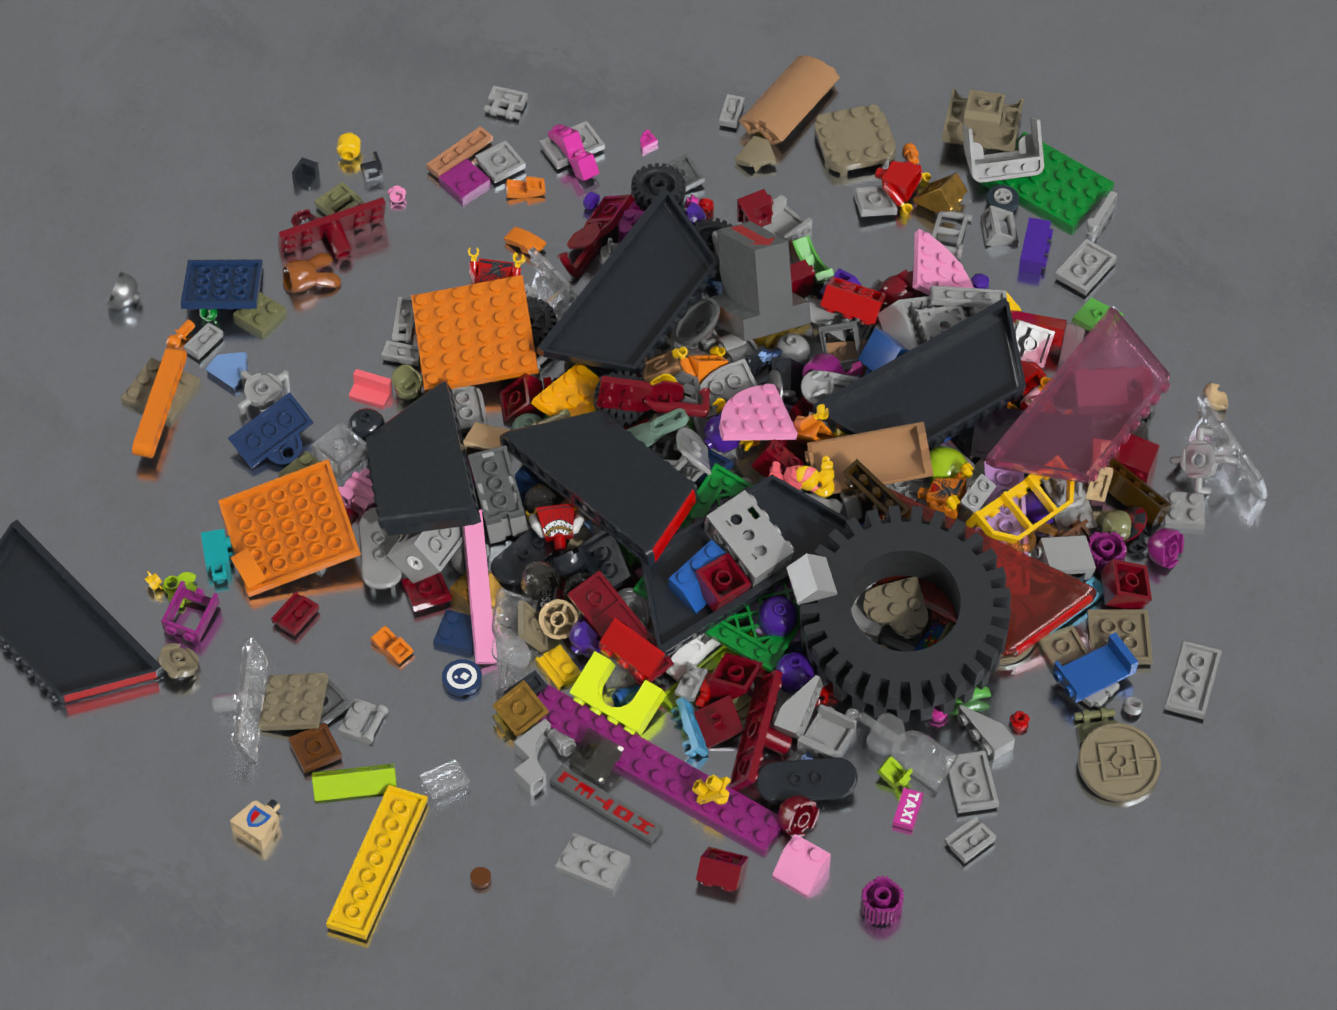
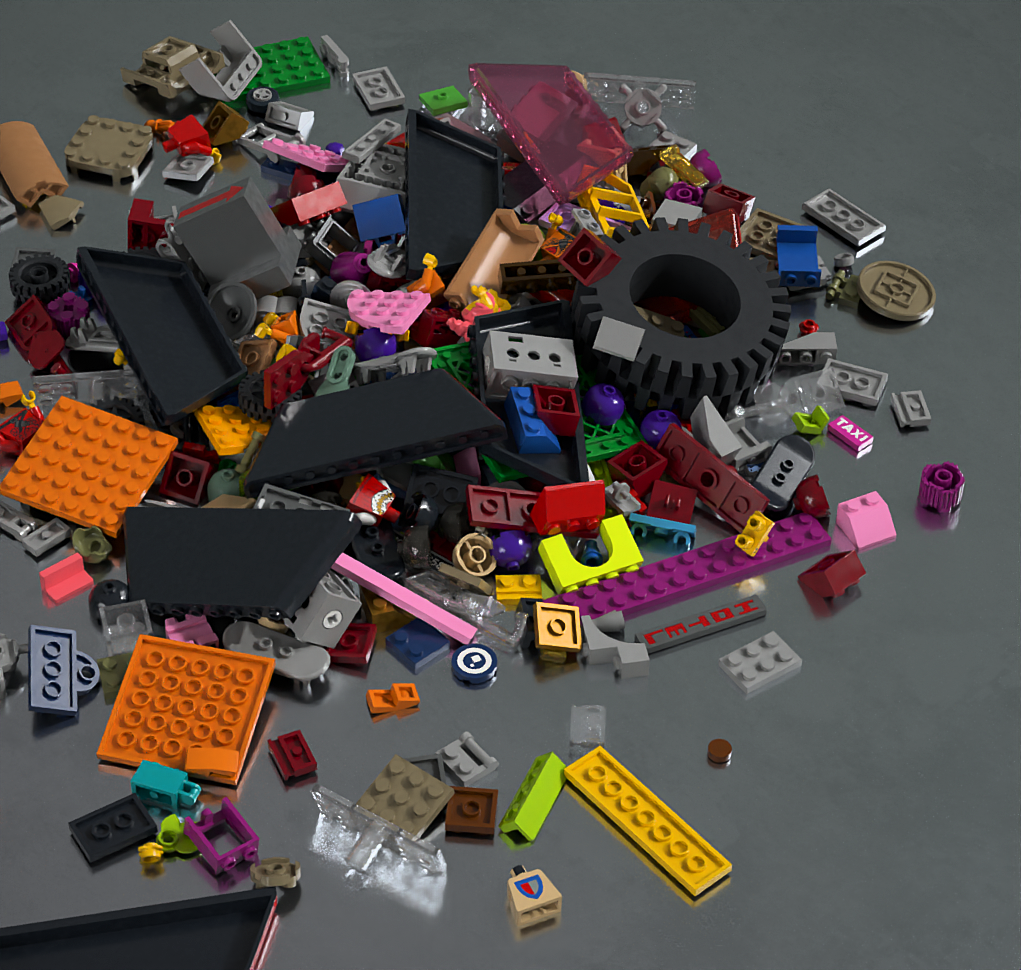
camera: 60 degrees left, 10 degrees down
clear smoke slope [568,728,624,784] -> none
dark purple brick [1019,217,1053,275] -> none
none -> black plate [68,793,158,863]
none -> dark red slope [557,227,622,287]
none -> clear yellow plate [659,144,709,189]

